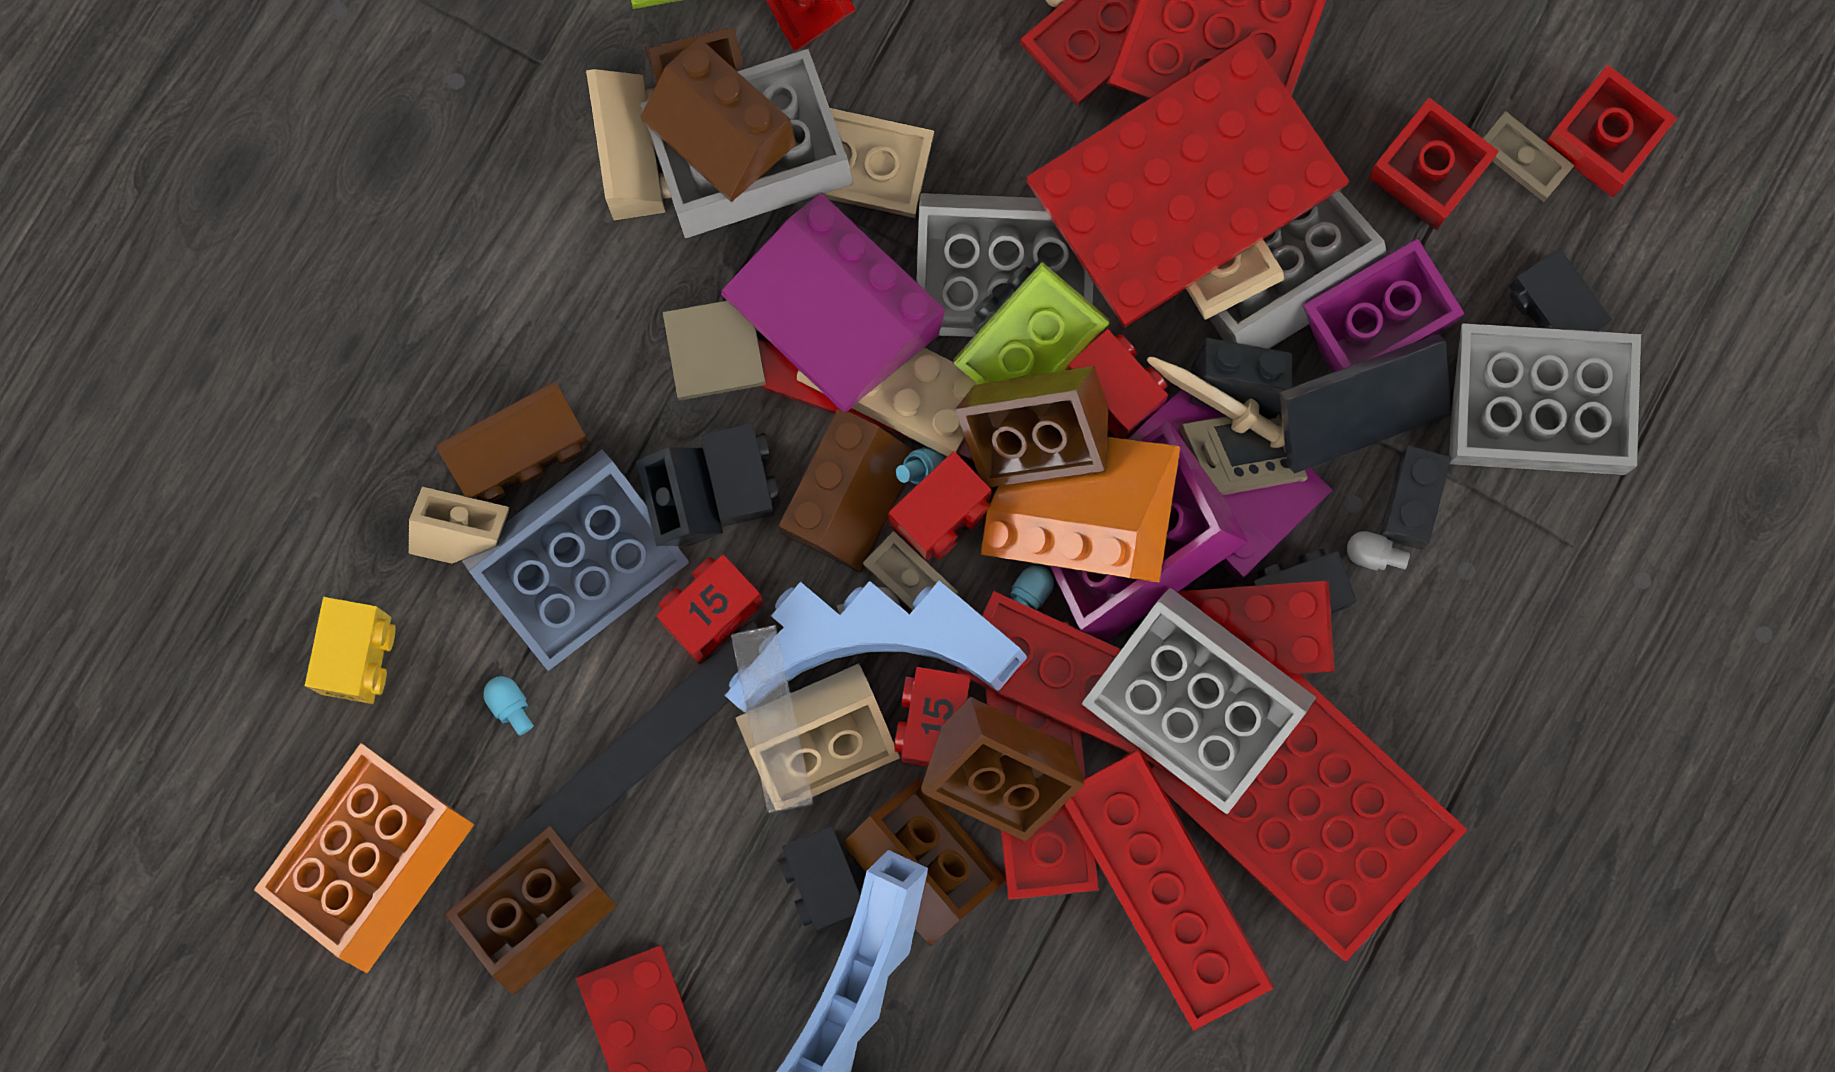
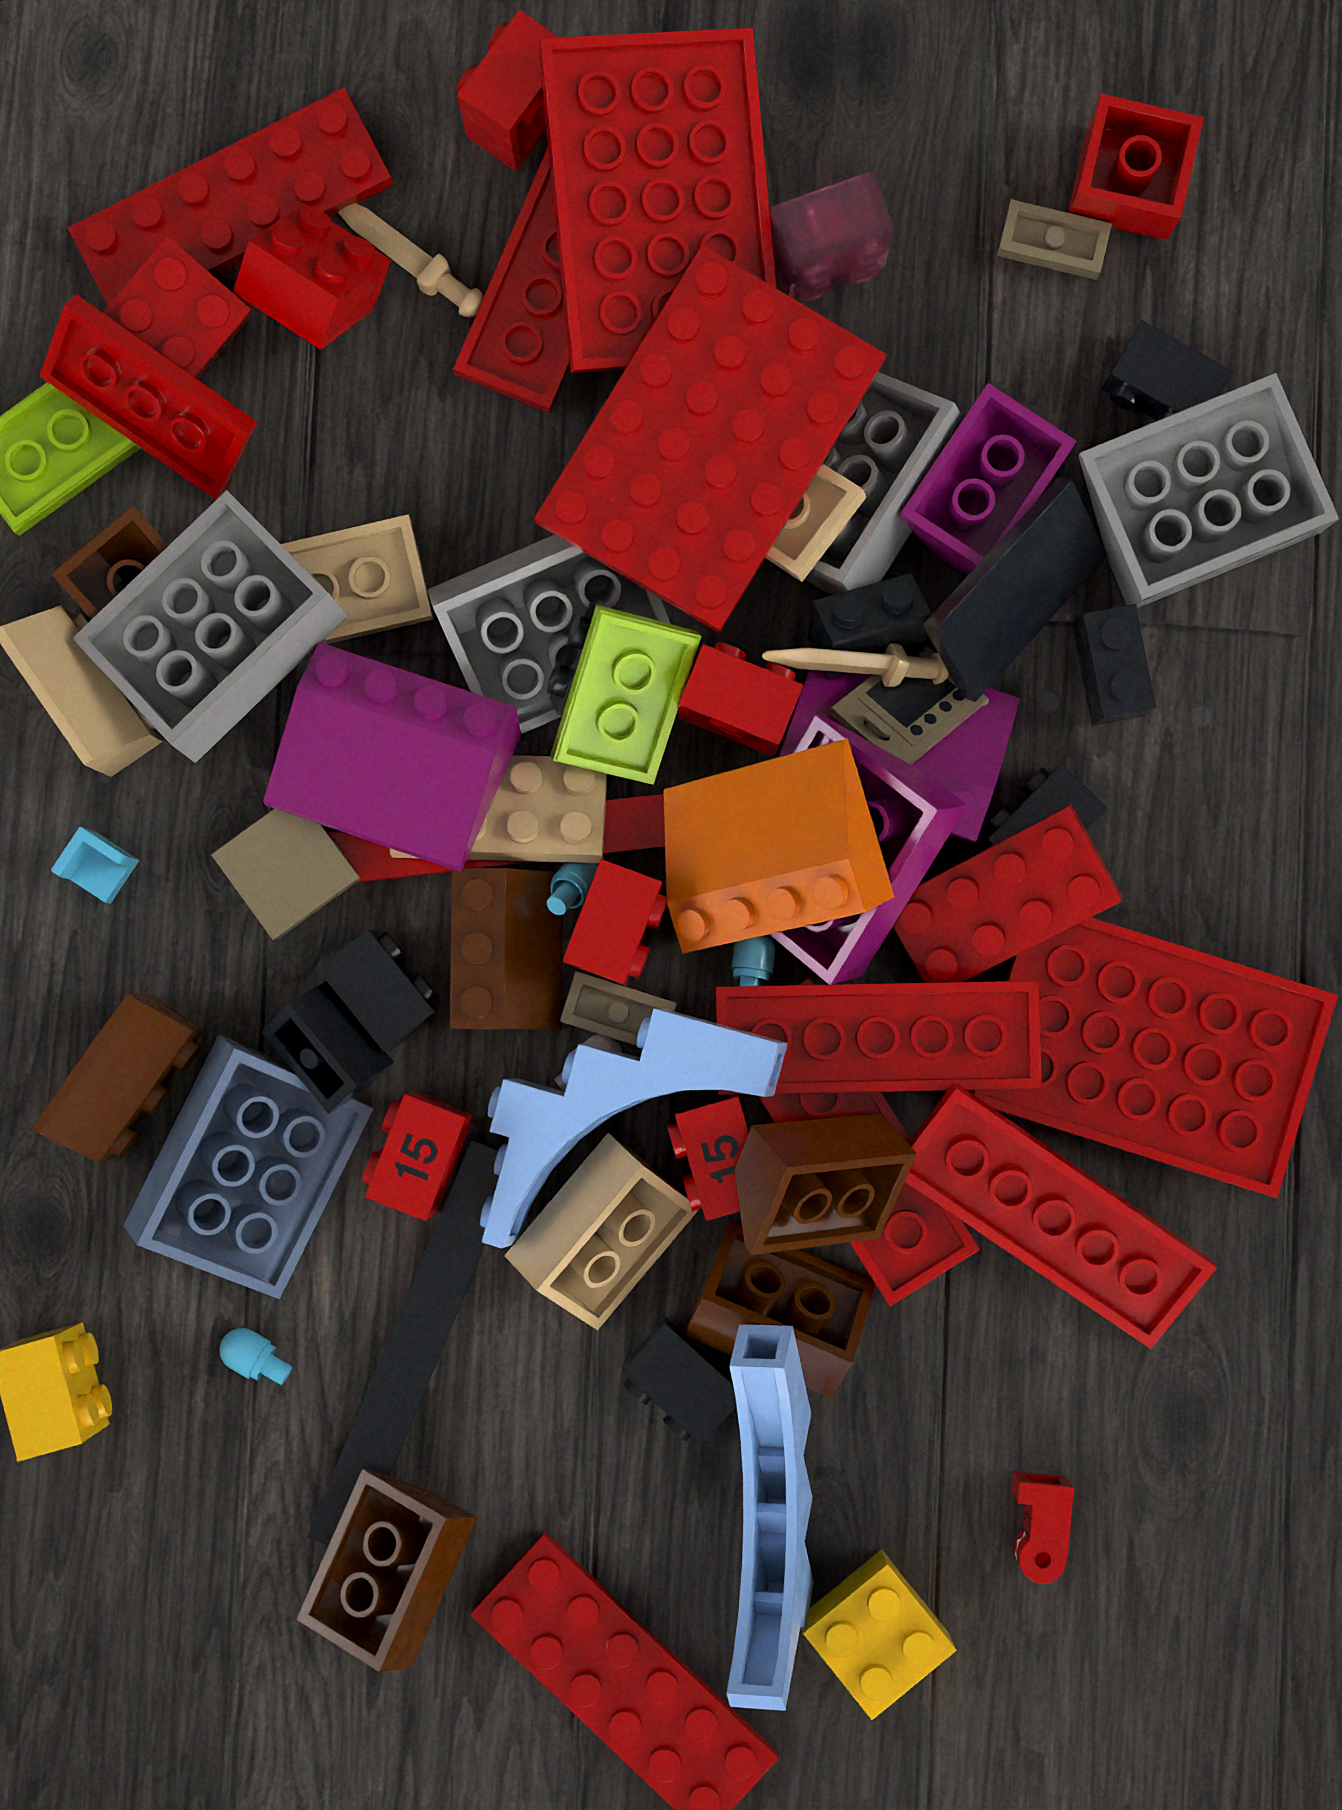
camera: 25 degrees left, 5 degrees up
orange slope [254,743,474,973] -> none
tan slope [409,487,509,564] -> none
reddish brown slope [640,38,796,202] -> none
clear tile [731,625,813,814] -> none
reddish brown slope [955,366,1108,487] -> none
light grey slope [1082,588,1316,814] -> none
light grey cylinder [1347,531,1410,571] -> none
red brick [1368,98,1499,231] -> none
none -> medium azure panel [51,826,139,904]
none -> clear pink brick [770,171,895,301]

